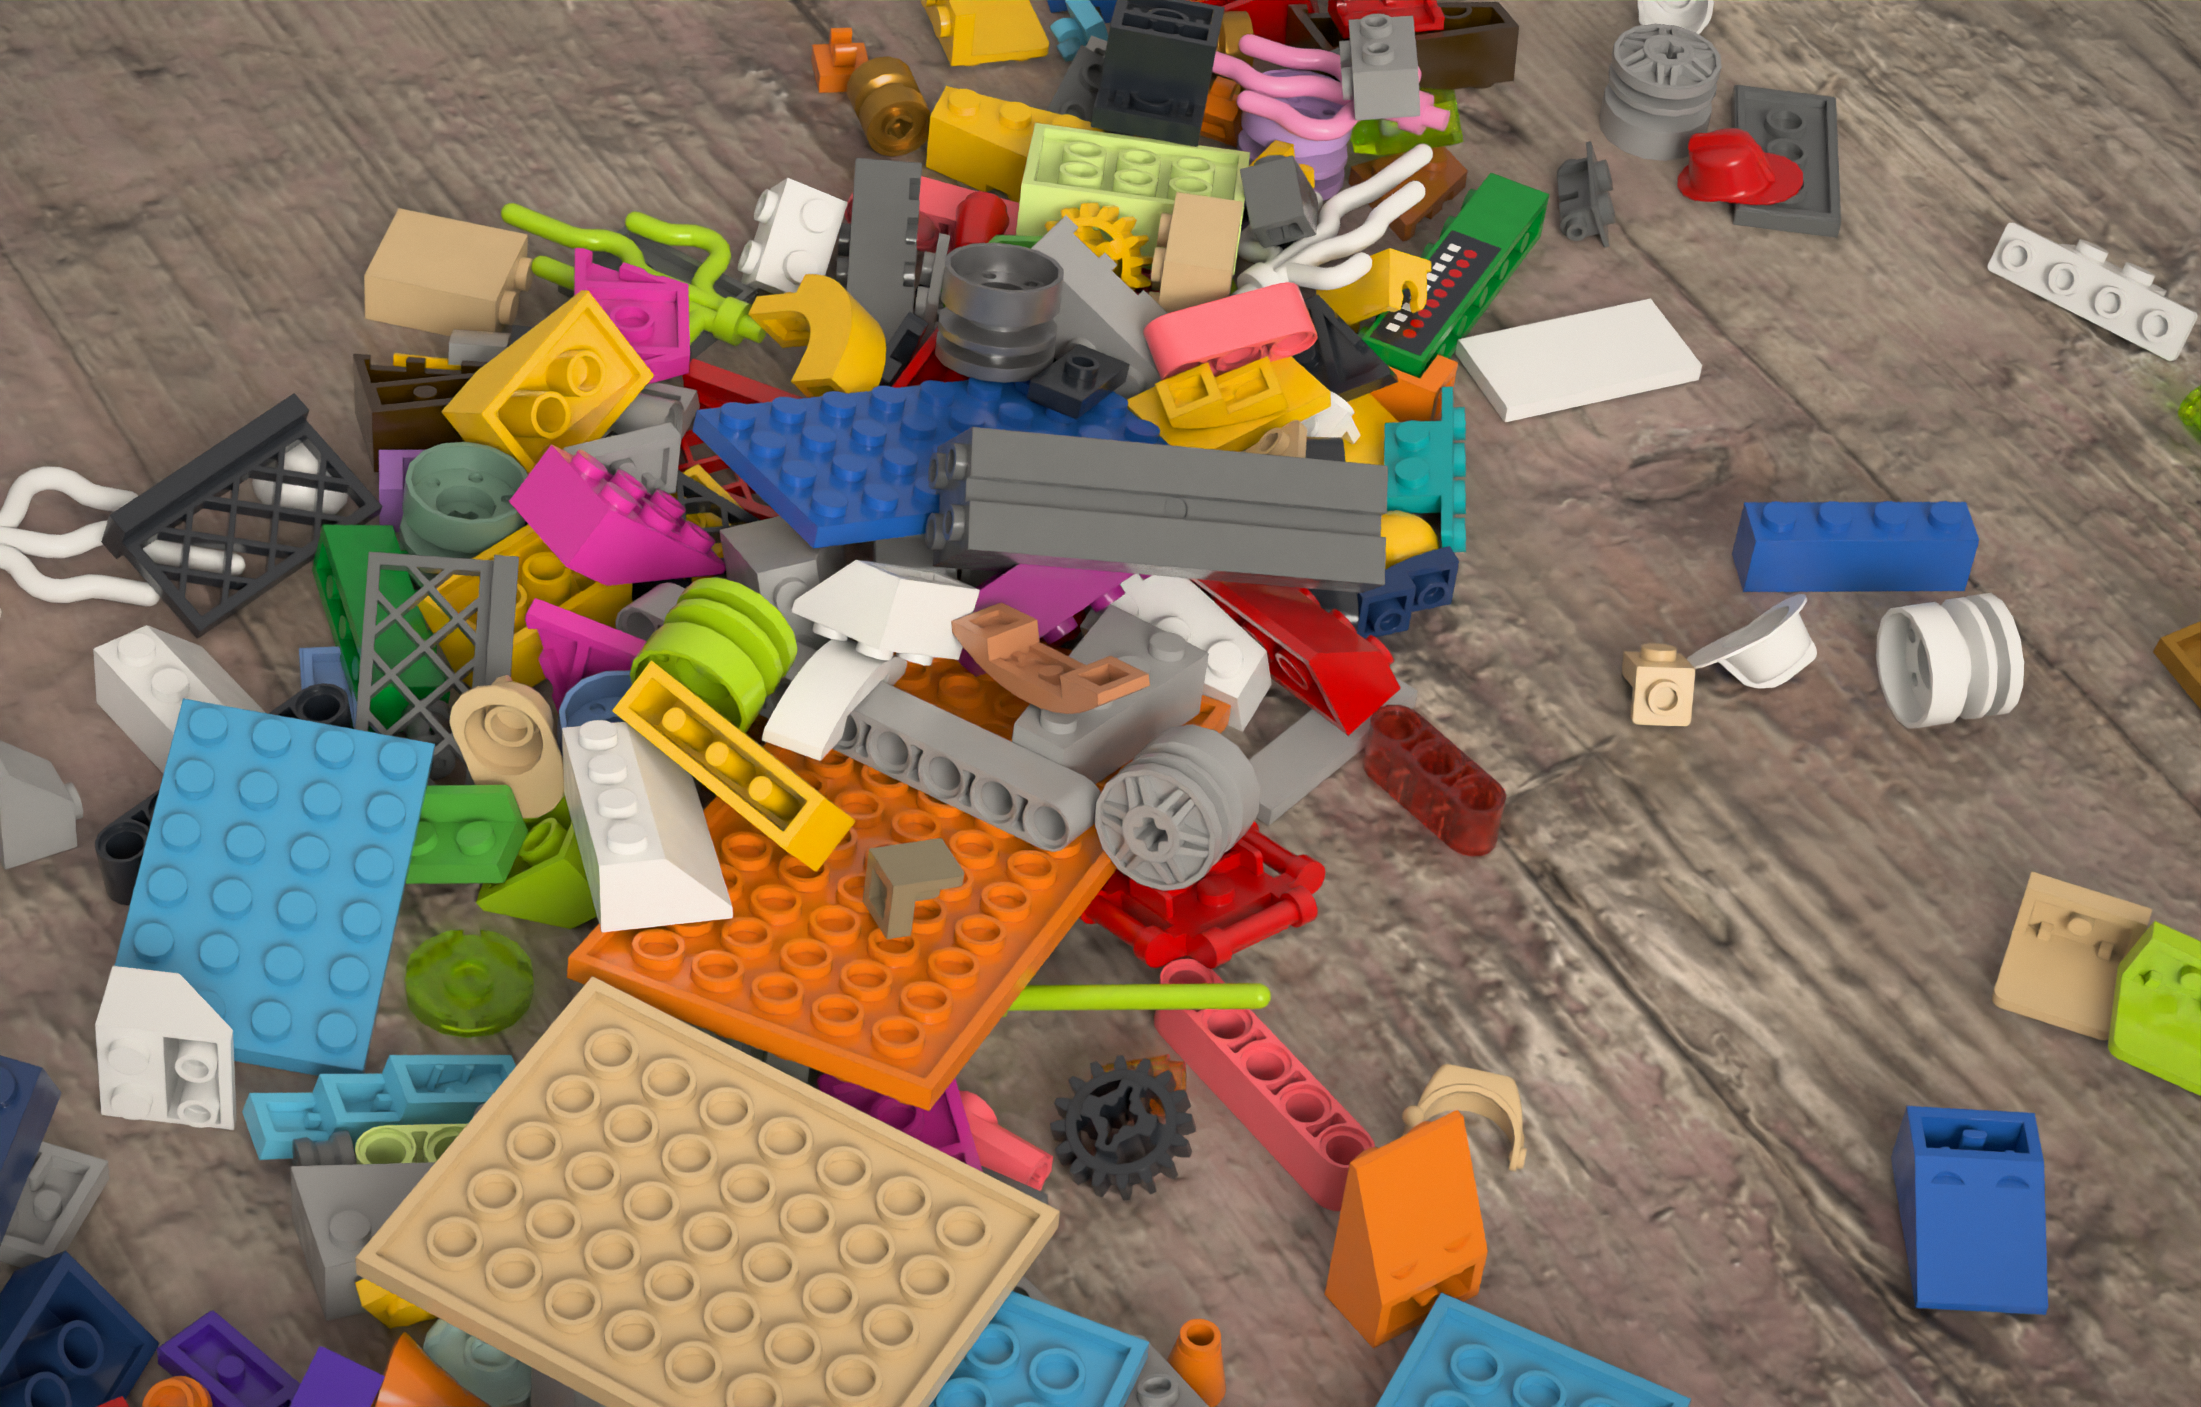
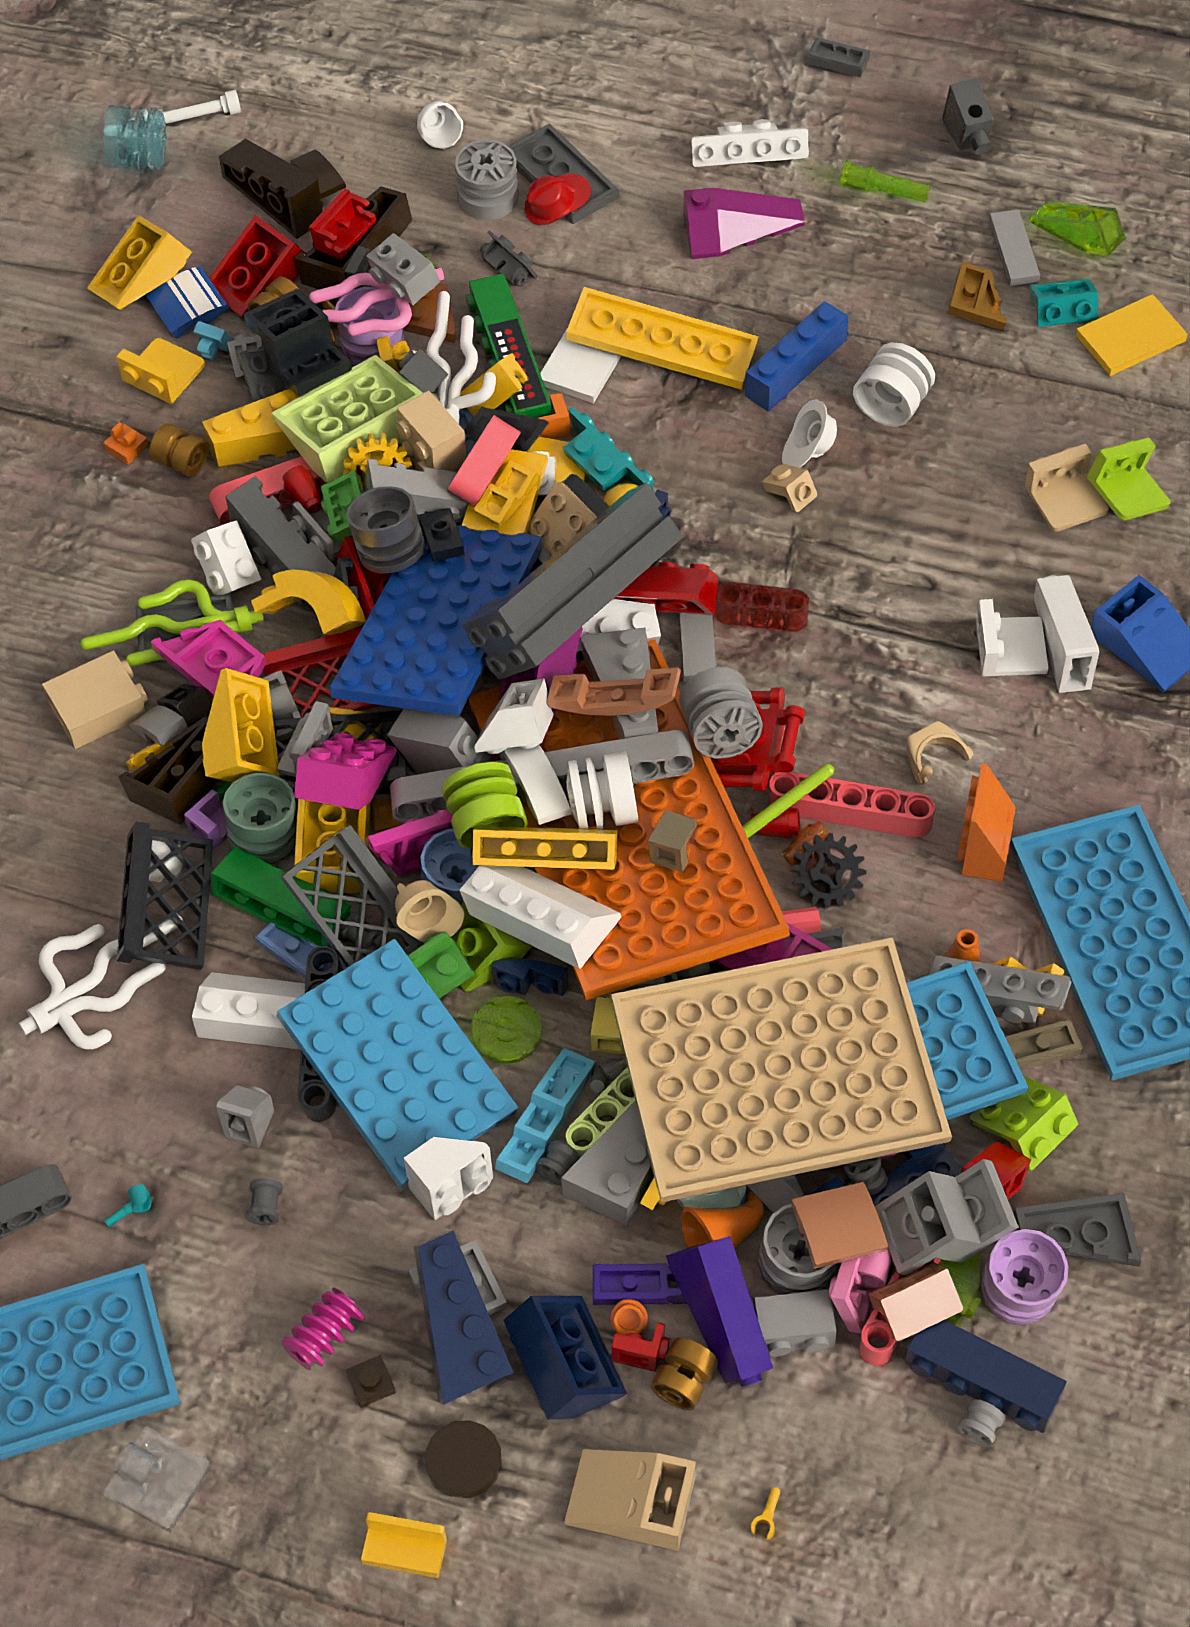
camera: 35 degrees left, 15 degrees up
none -> dark blue slope [492,959,569,996]
none -> yellow plate [565,287,759,390]
none -> white wheel [566,751,639,829]
none -> magenta wedge [683,188,805,259]
none -> red cone [750,807,800,839]
none -> white bracket [976,599,1048,676]
none -> white slope [1034,575,1100,693]

